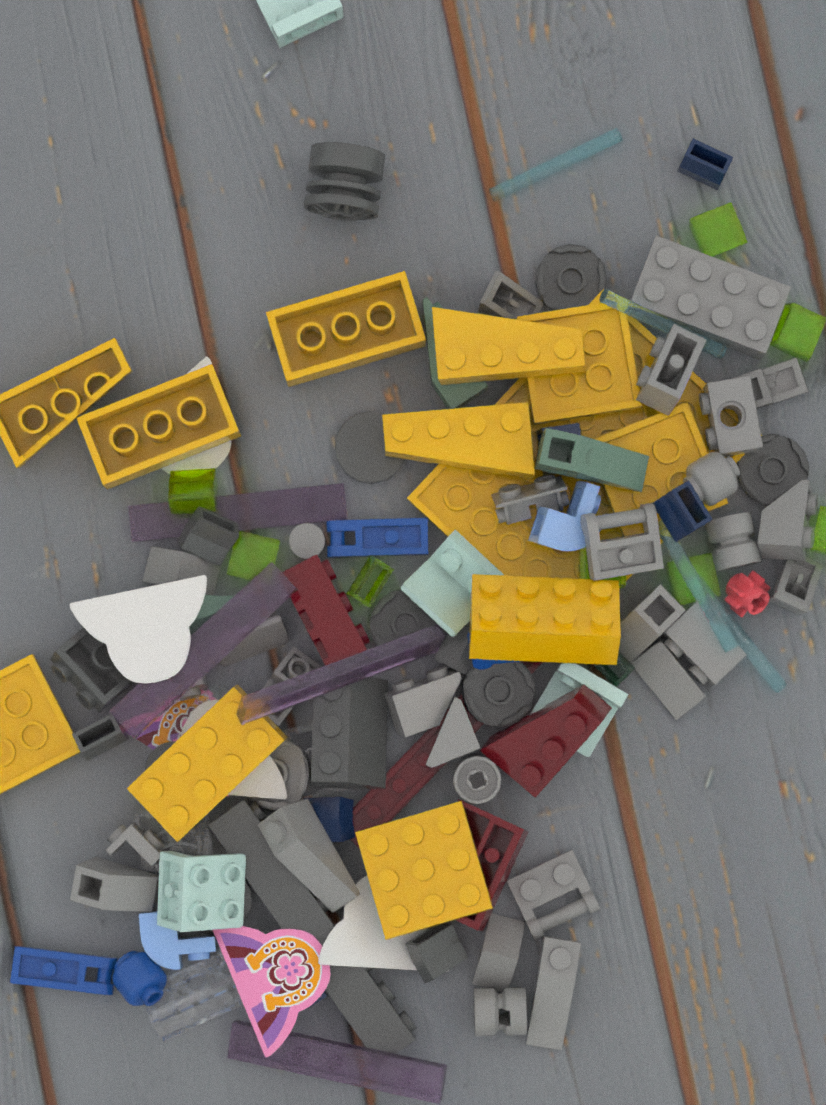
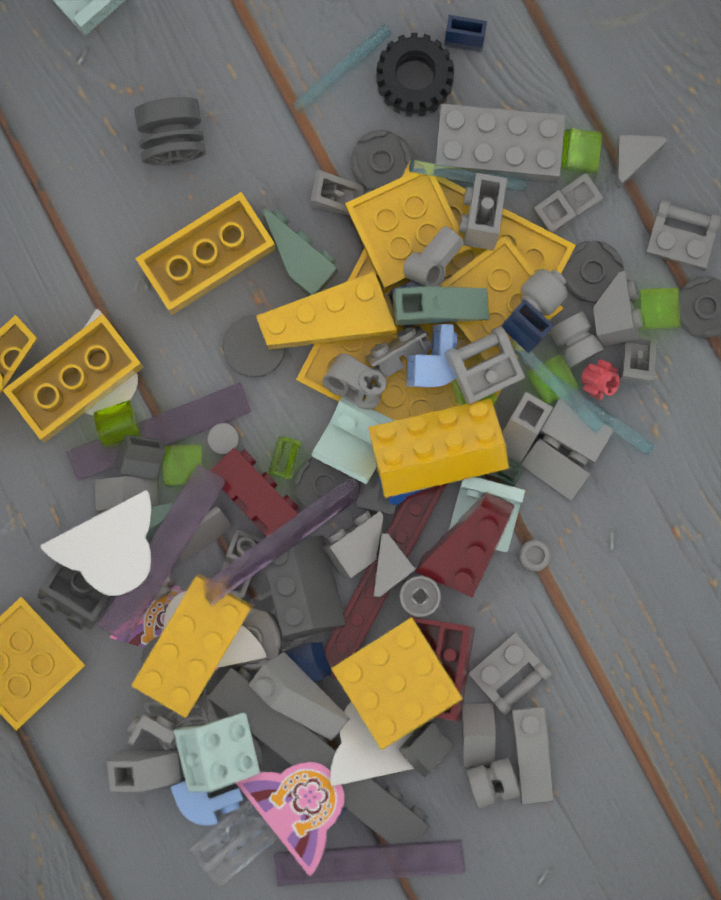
camera: 10 degrees left, 0 degrees up
blue plate [10,946,118,995] -> none
dark grey piece [72,713,129,760] -> none
blue head [112,951,167,1006] -> none
blue plate [326,518,428,558] -> none
yellow wedge [432,307,586,385] -> none
dark grey tile [462,662,535,727] -> none
clear neon green piece [689,202,748,257] -> none
light grey brick [699,376,763,457] -> none
none -> light grey piece [322,353,387,410]
none -> black tyre [376,33,454,117]
none -> light grey piece [403,226,464,287]
none -> light grey tile [519,540,551,571]

